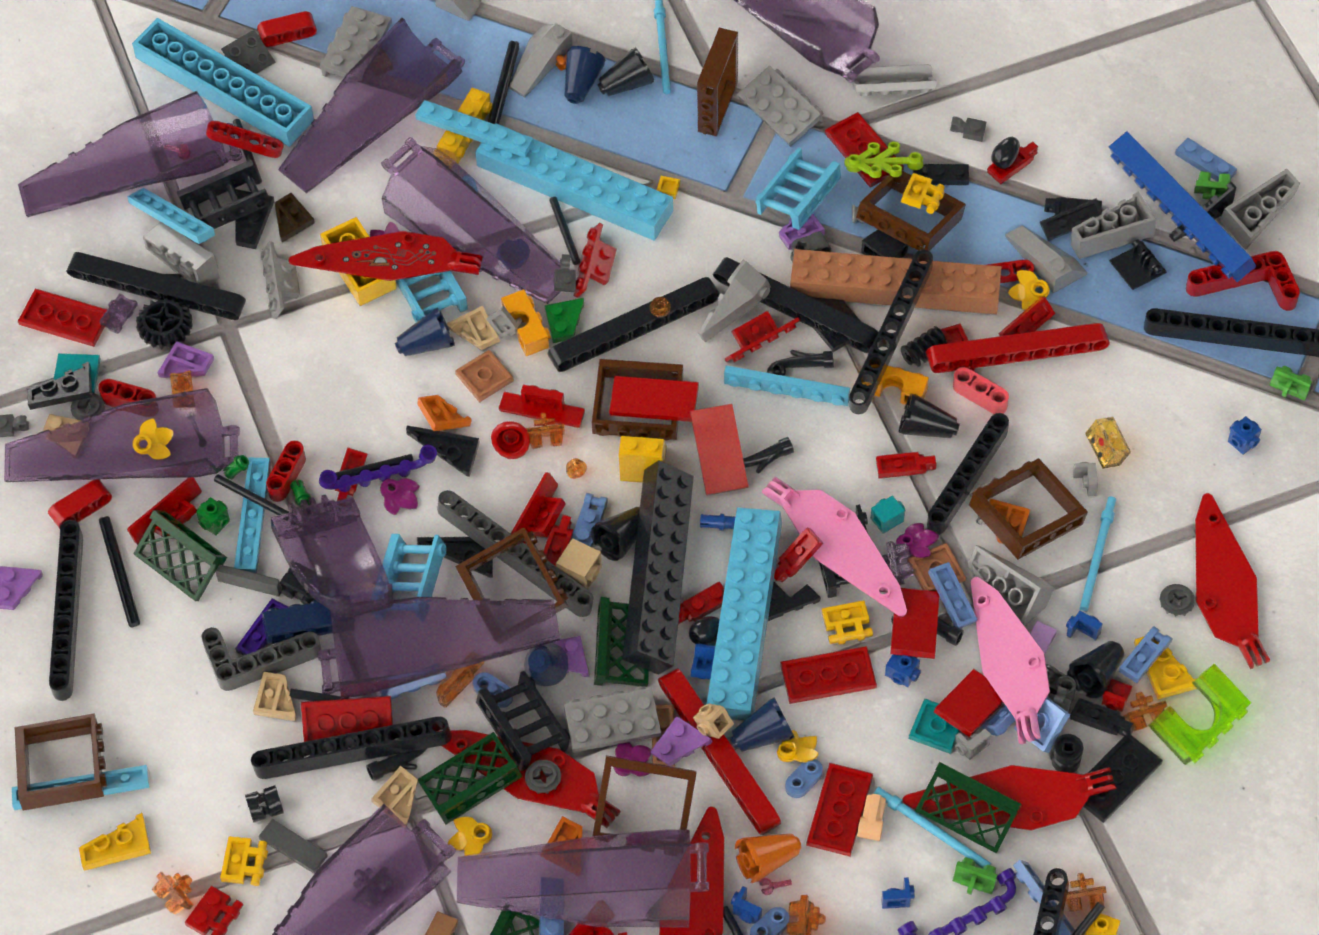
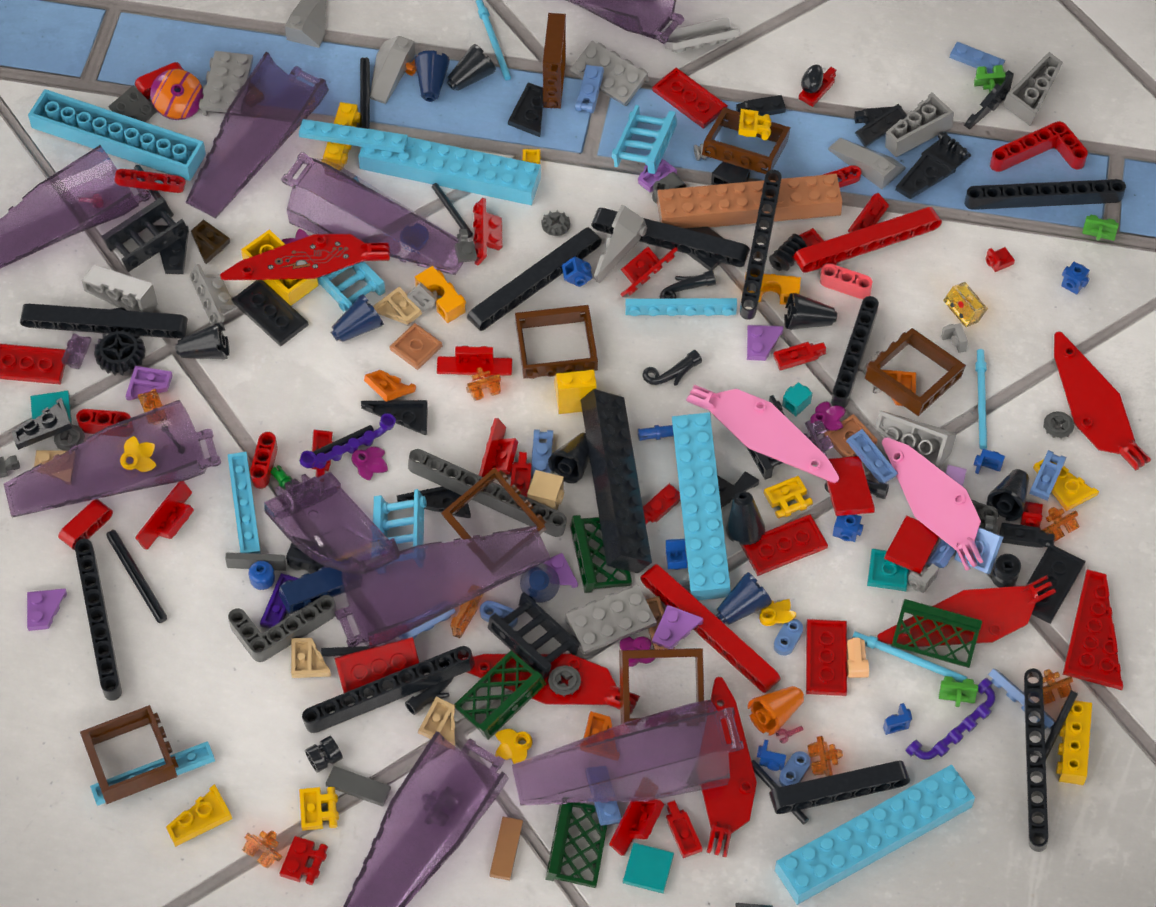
camera: 15 degrees left, 0 degrees up
medium azure plate [127,188,215,244] -> none
dark green fence [133,510,227,601] -> none
green brick [196,497,230,536] -> none
black bar [214,474,289,519] -> none
green pin [223,455,249,480] -> none
red hat [491,421,530,459] -> none
green wing [544,298,584,343] -> none
clear orange plate [566,458,587,479] -> none
red tile [609,376,699,422] -> none
clear orange plate [650,297,671,317] -> none
black animal [689,616,720,645] -> none
red tile [690,404,749,495] -> none
tan brick [693,703,734,738] -> none
red hinge [774,527,824,582] -> none
lime plant [844,142,923,178] -> none
dark grey plate [950,117,987,142] -> none
yellow plate [1008,270,1050,310] -> none
blue brick [1108,131,1256,282] -> none
clear neon green arch [1148,663,1251,765] -> none
none -> orange dish [150,69,204,120]
none -> black cone [175,322,230,360]
none -> black tile [232,280,309,347]
none -> blue head [248,561,275,590]
none -> black wing [508,82,543,137]
none -> dark grey gear [541,210,570,236]
none -> blue brick [562,256,593,287]
none -> medium blue plate [575,65,604,113]
none -> black cone [726,491,765,545]
none -> medium lavender wing [747,325,784,361]
none -> black wing [895,150,956,199]
none -> red bracket [985,247,1015,272]
none -> red wing [1062,569,1123,690]

